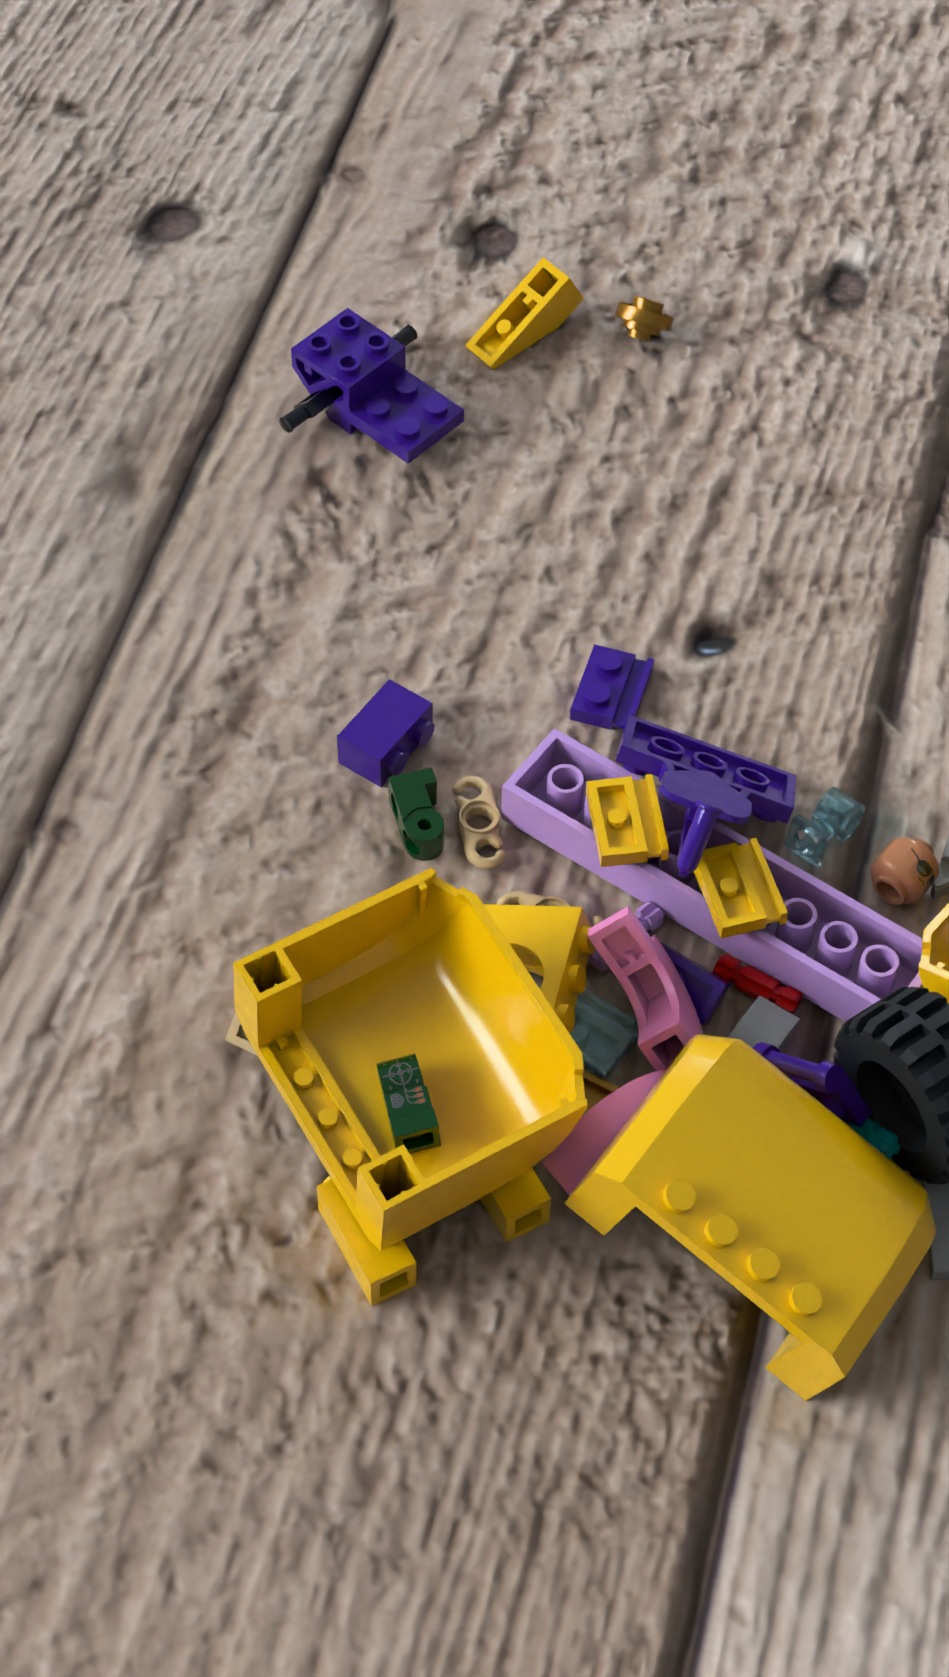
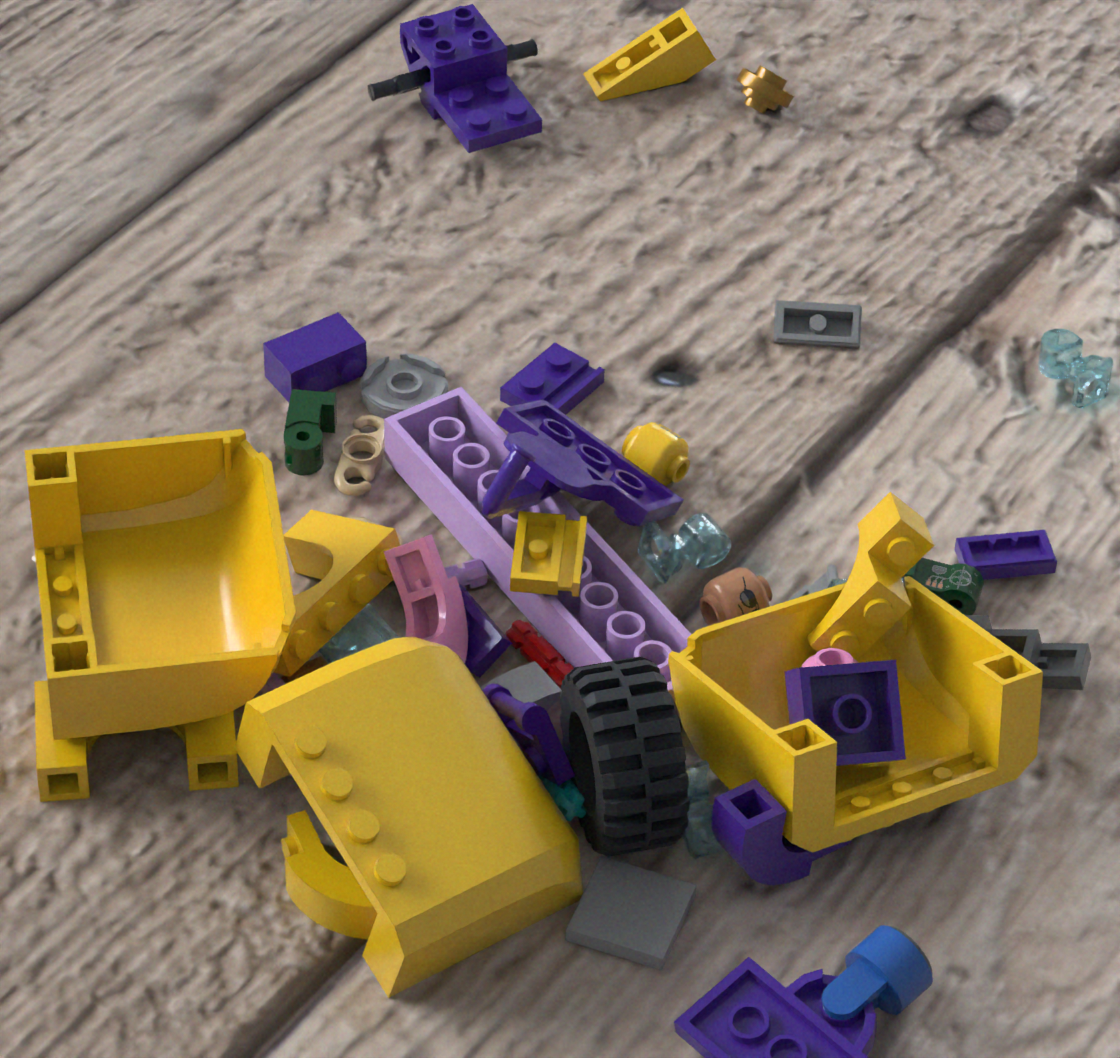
camera: 20 degrees right, 10 degrees down
dark green leg [376,1053,441,1154] -> none
yellow plate [586,774,669,867] -> none
none -> yellow arch [281,810,377,939]
none -> light grey tile [361,354,448,419]
none -> yellow head [622,422,690,486]
none -> light grey slope [774,300,862,348]

